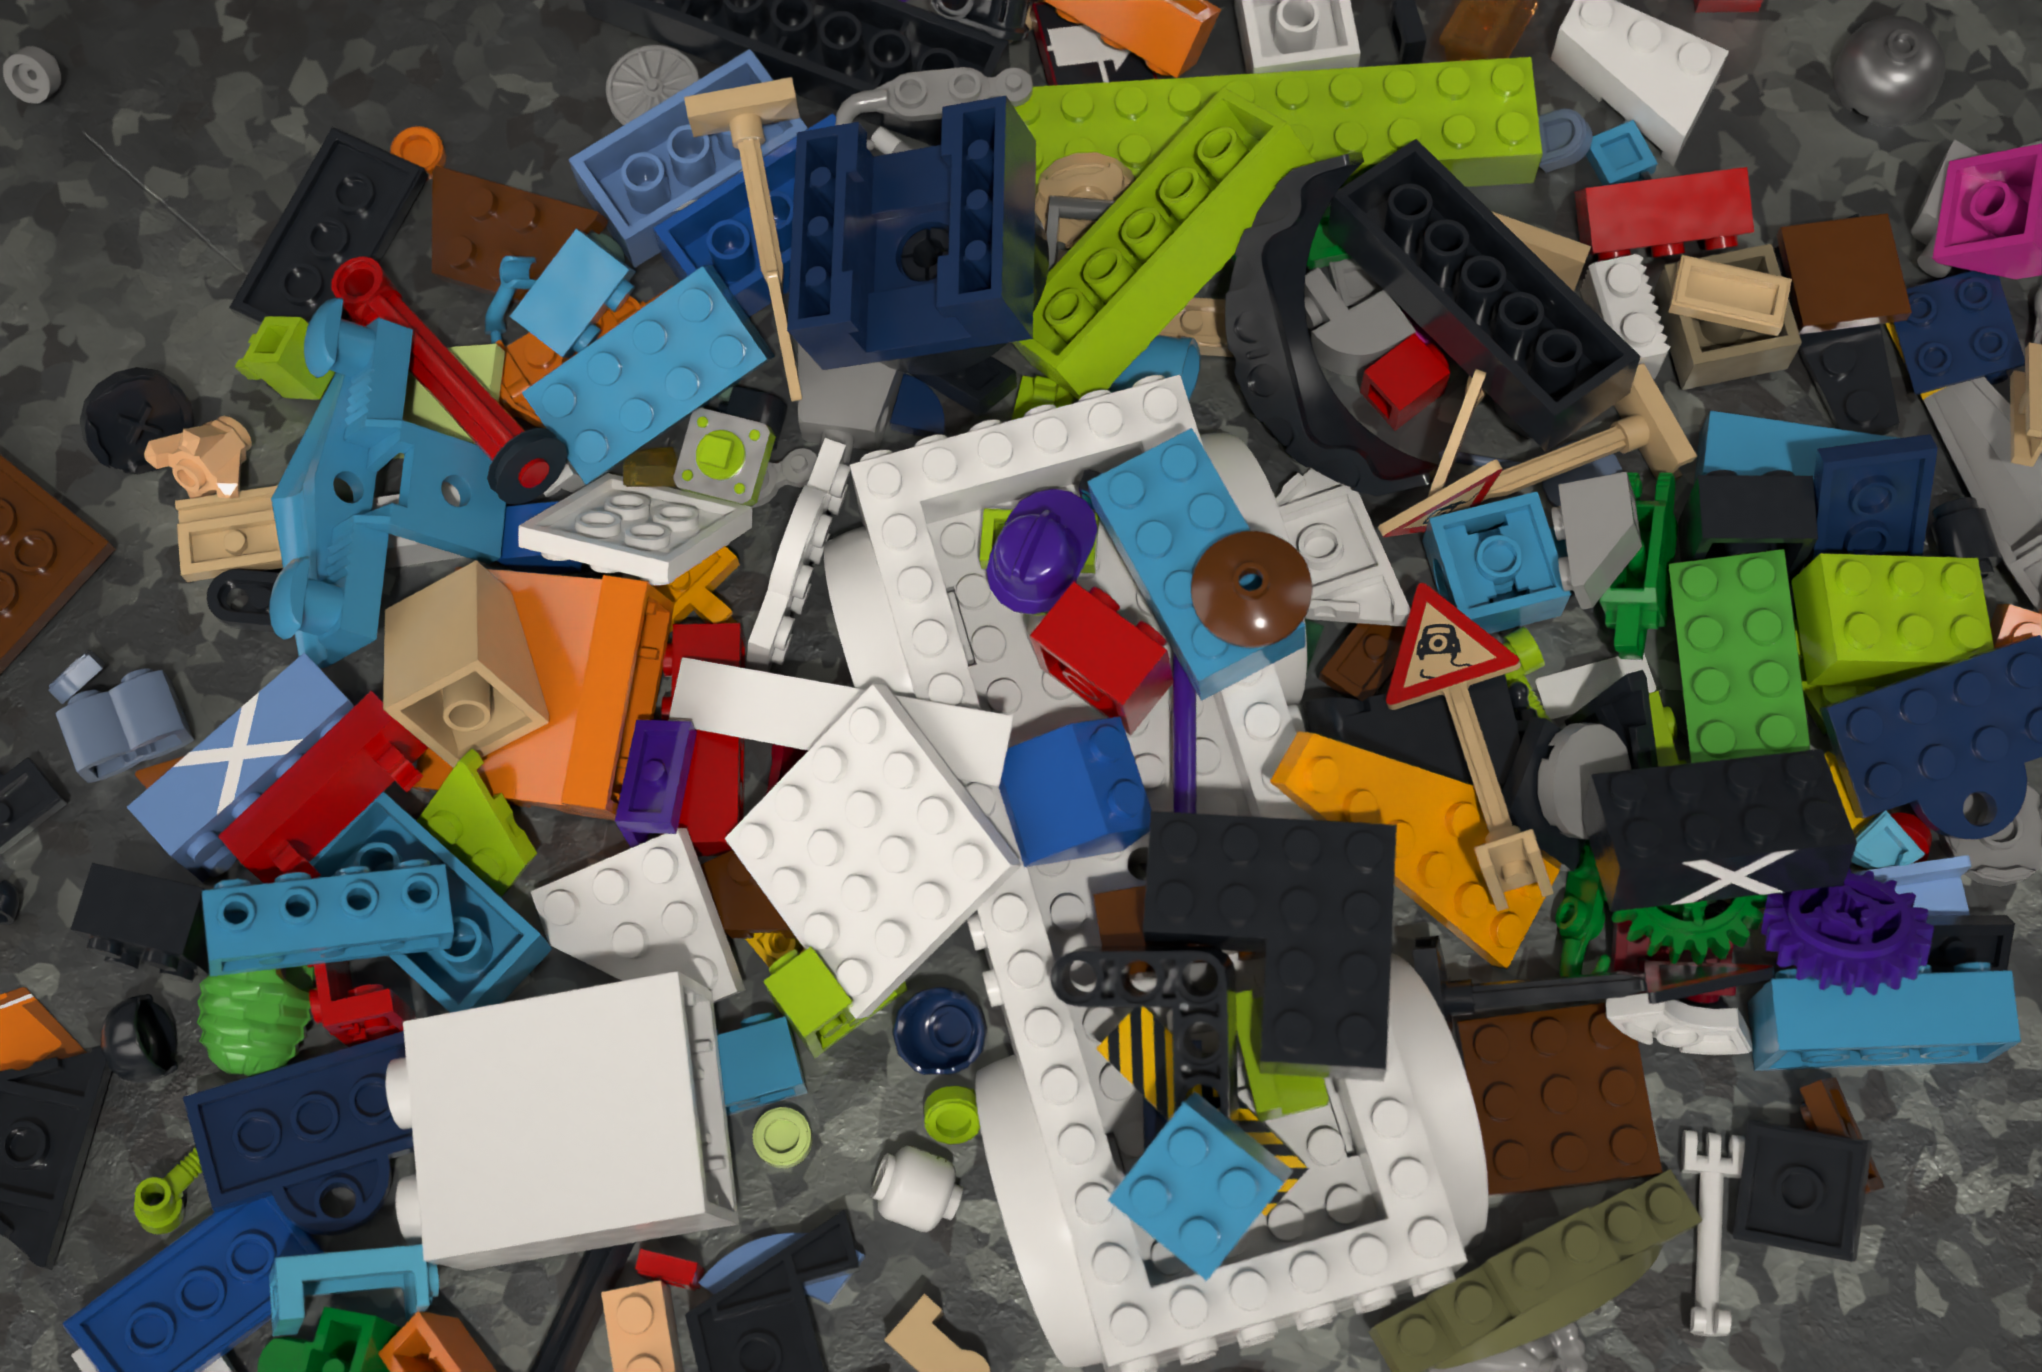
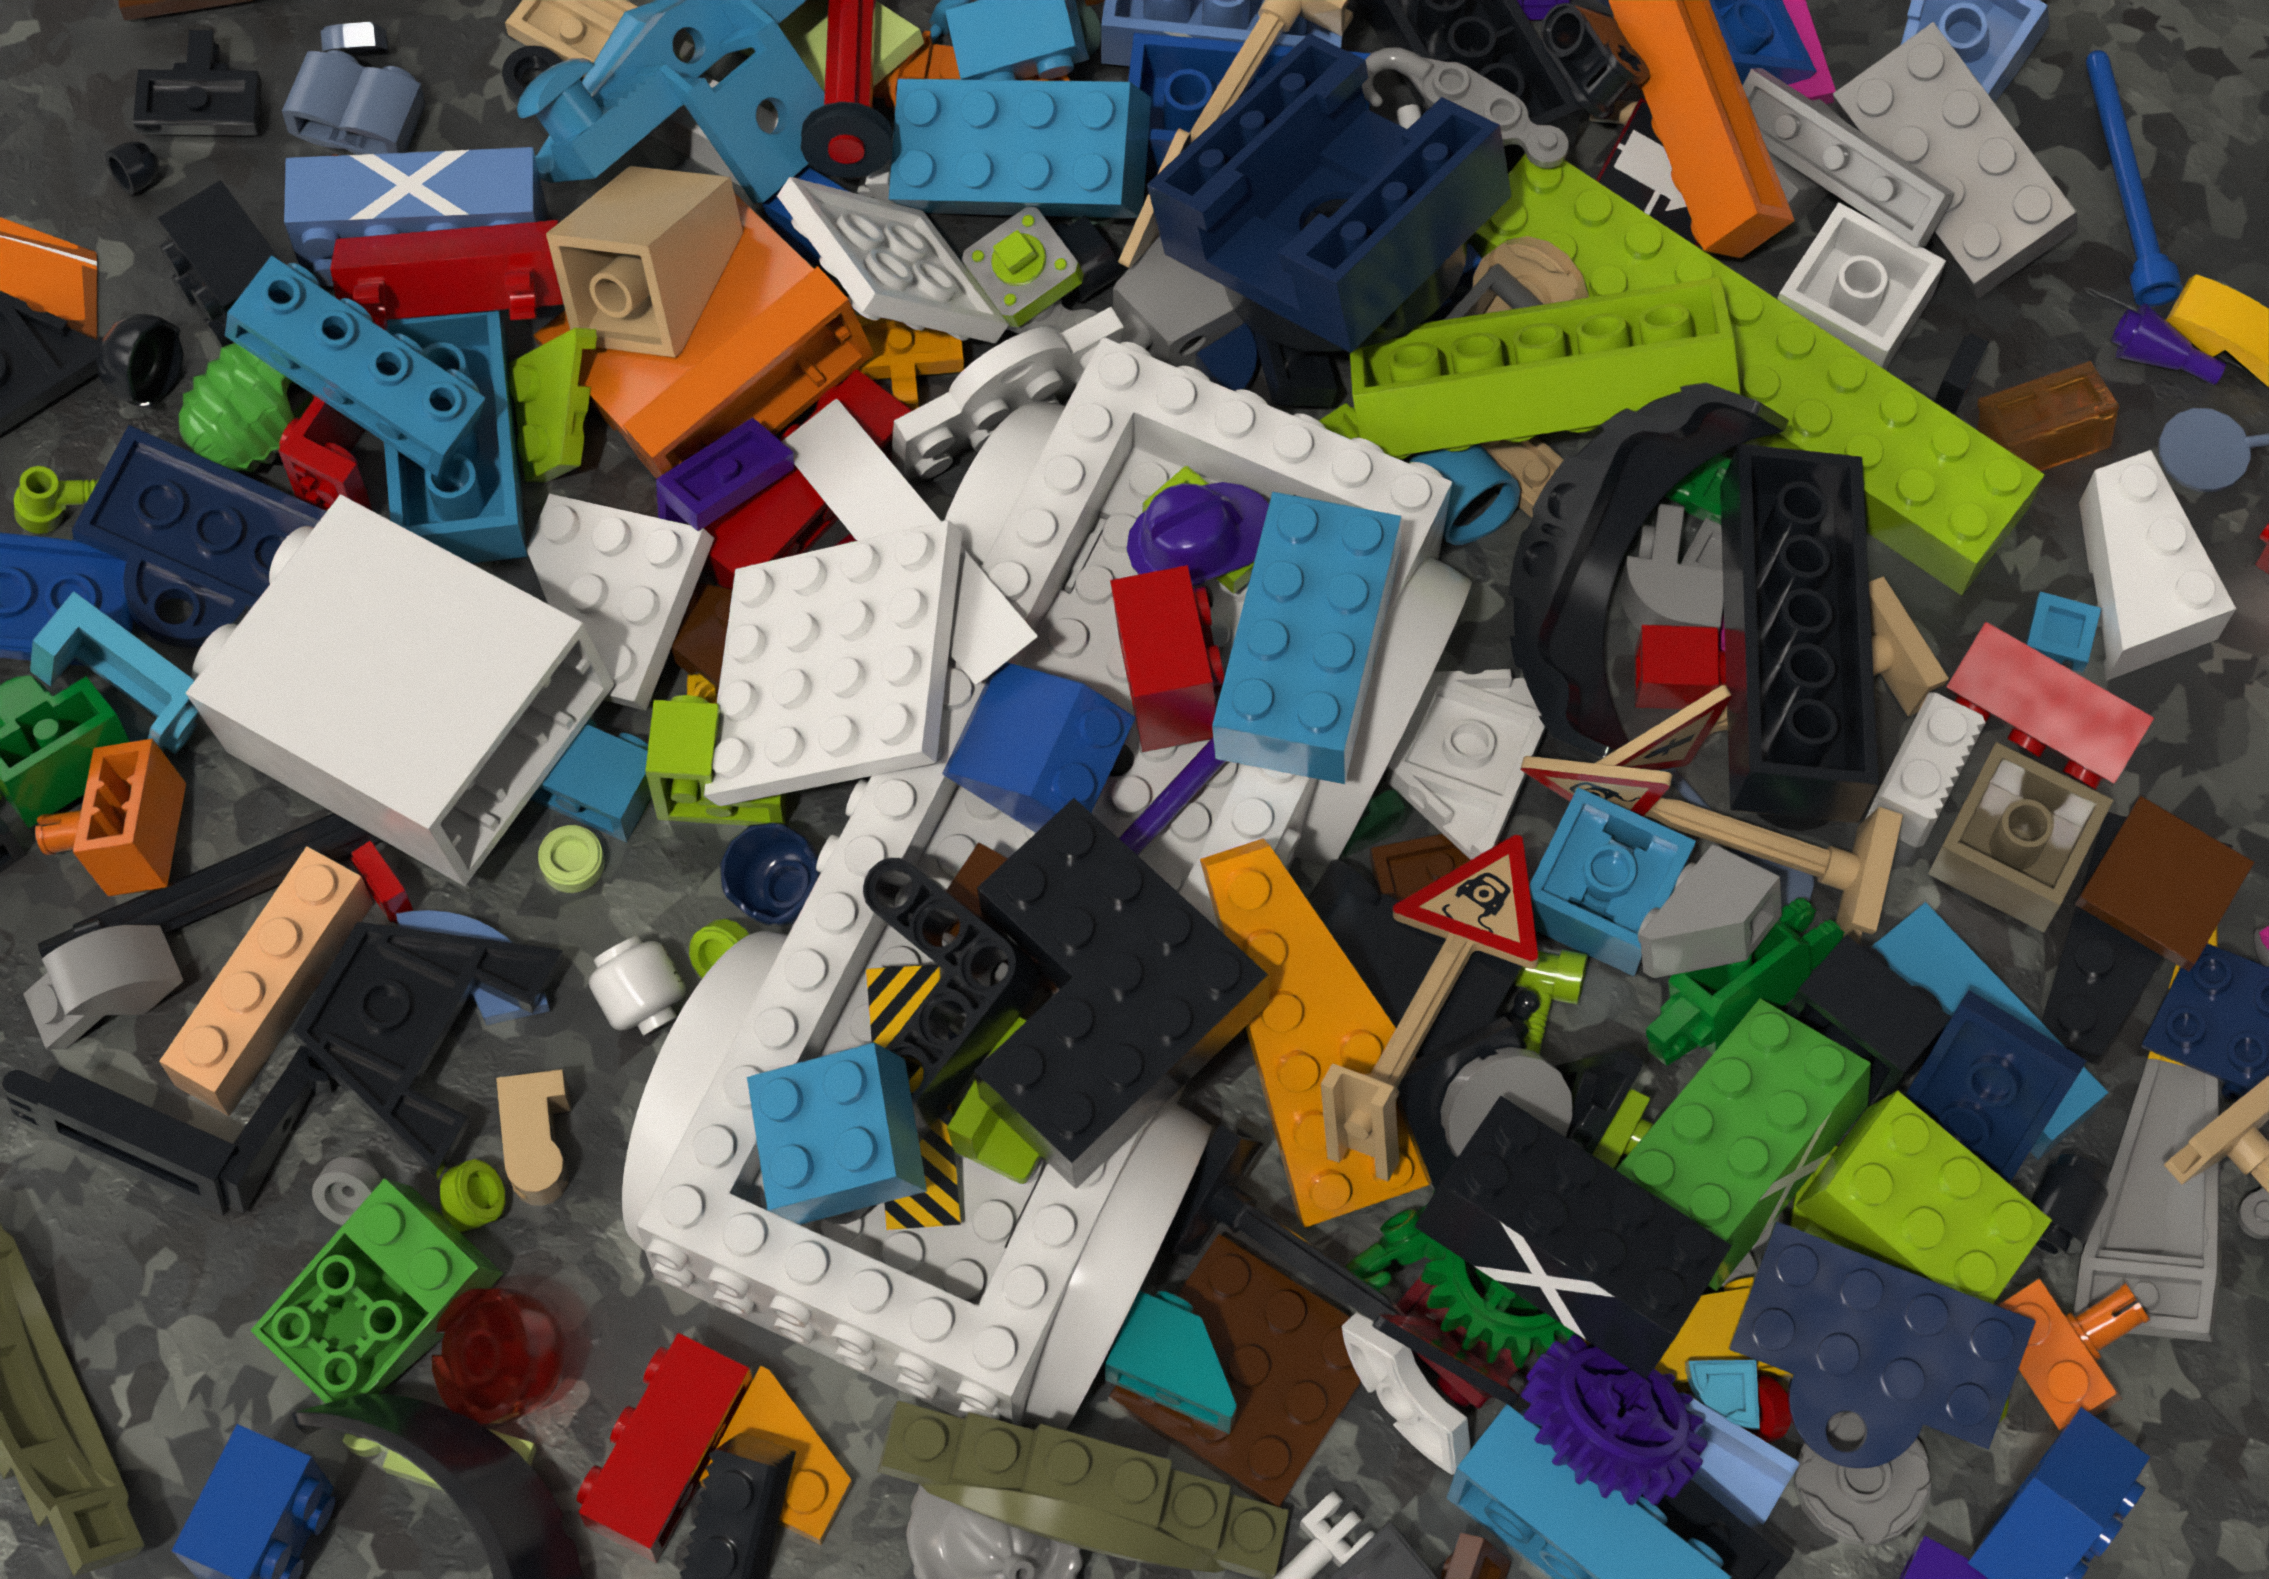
camera: 35 degrees right, 5 degrees down
clear yellow tile [623,447,677,487] -> none
reddish brown dish [1191,531,1312,648] -> none
white sticker [1535,654,1656,719] -> none
sand blue tile [1538,109,1592,173] -> none
tan tile [1668,255,1792,336] -> none
none -> teal slope [1105,1291,1237,1434]

